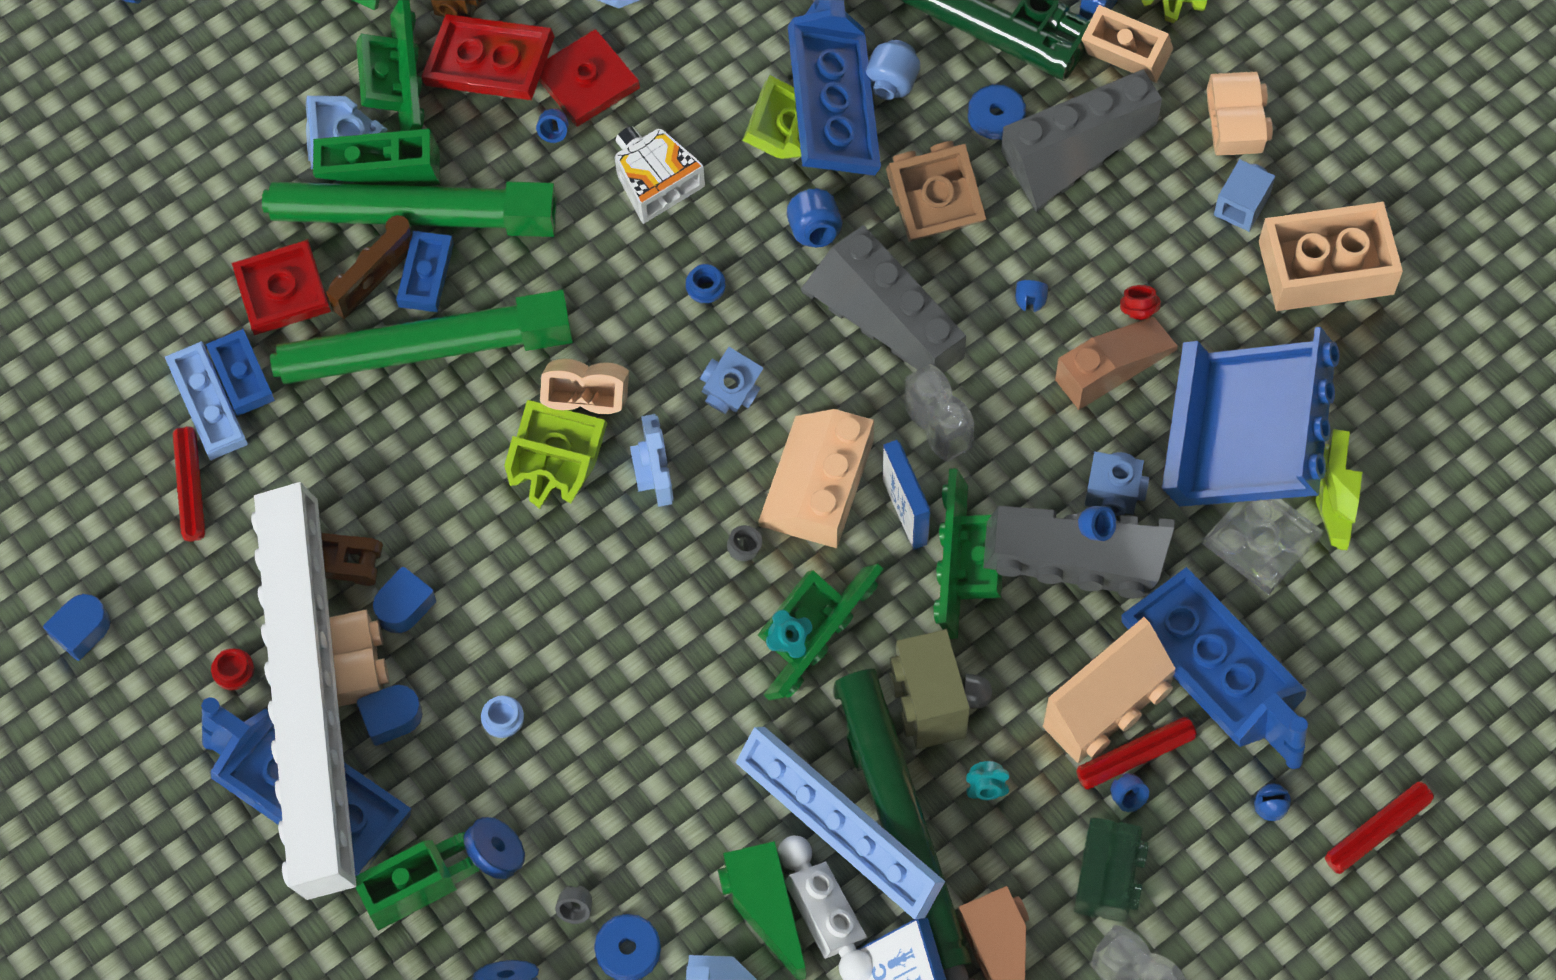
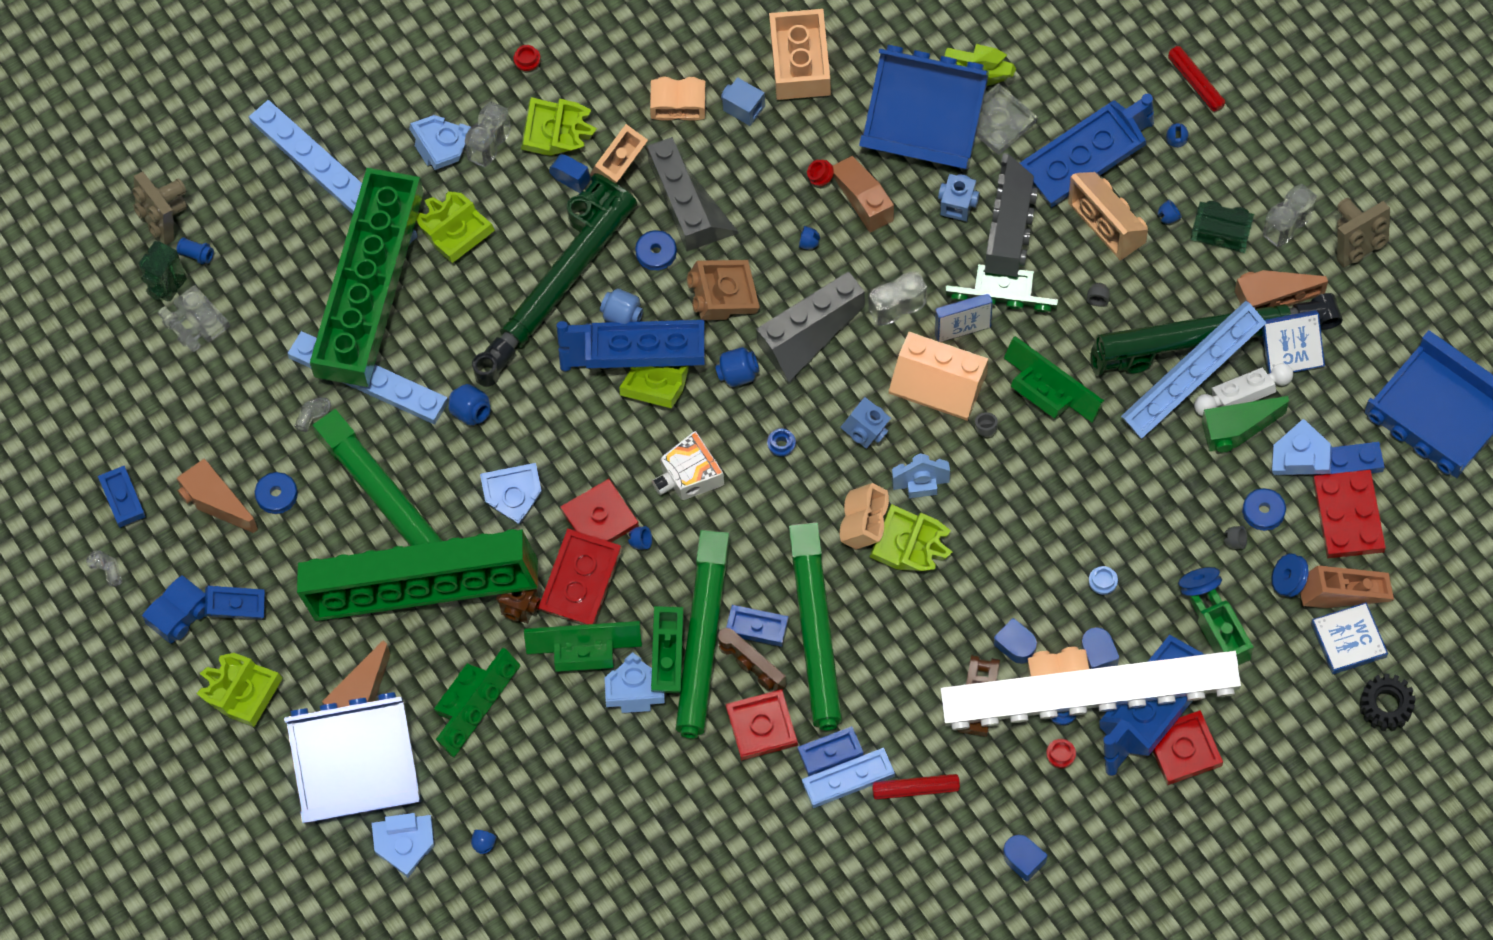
camera: 85 degrees left, 0 degrees up
teal plate [766,610,812,658] -> none
olive brick [889,629,970,750] -> none
teal plate [966,761,1009,800] -> none
red axle [1076,717,1197,789] -> none
blue hinge [1078,506,1116,541] -> none
none -> red plate [1153,710,1223,785]

